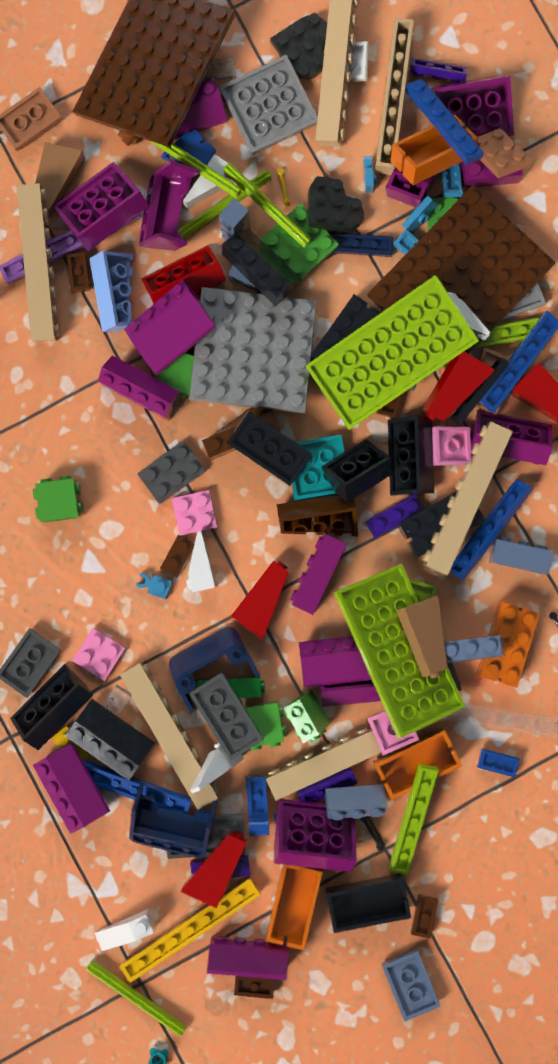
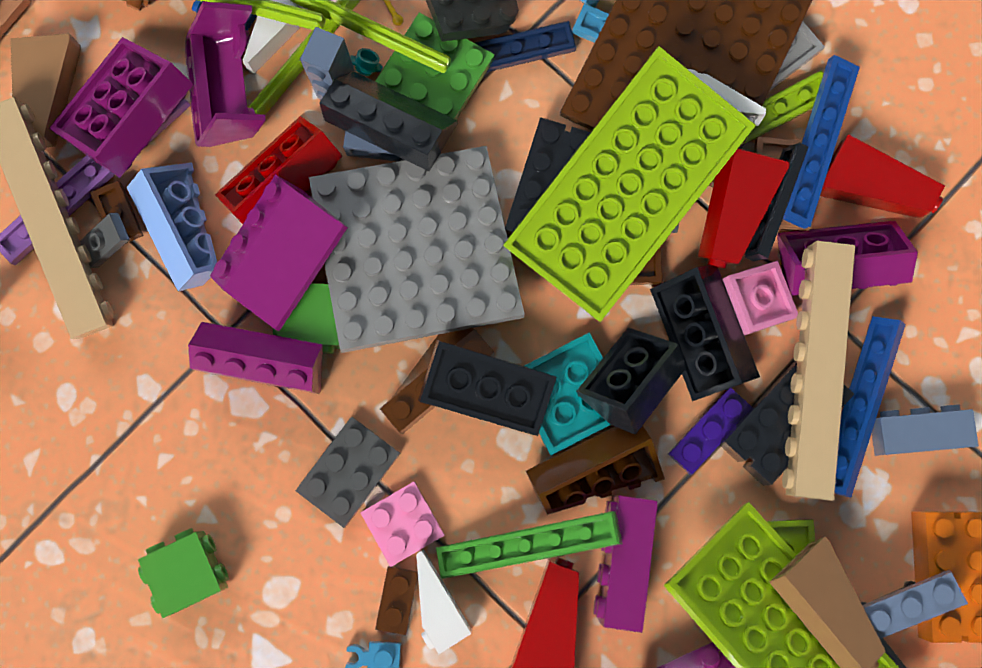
camera: 20 degrees left, 5 degrees down
none -> dark grey plate [80,213,129,268]
none -> teal plate [350,48,383,76]
none -> bright green tile [436,511,622,579]

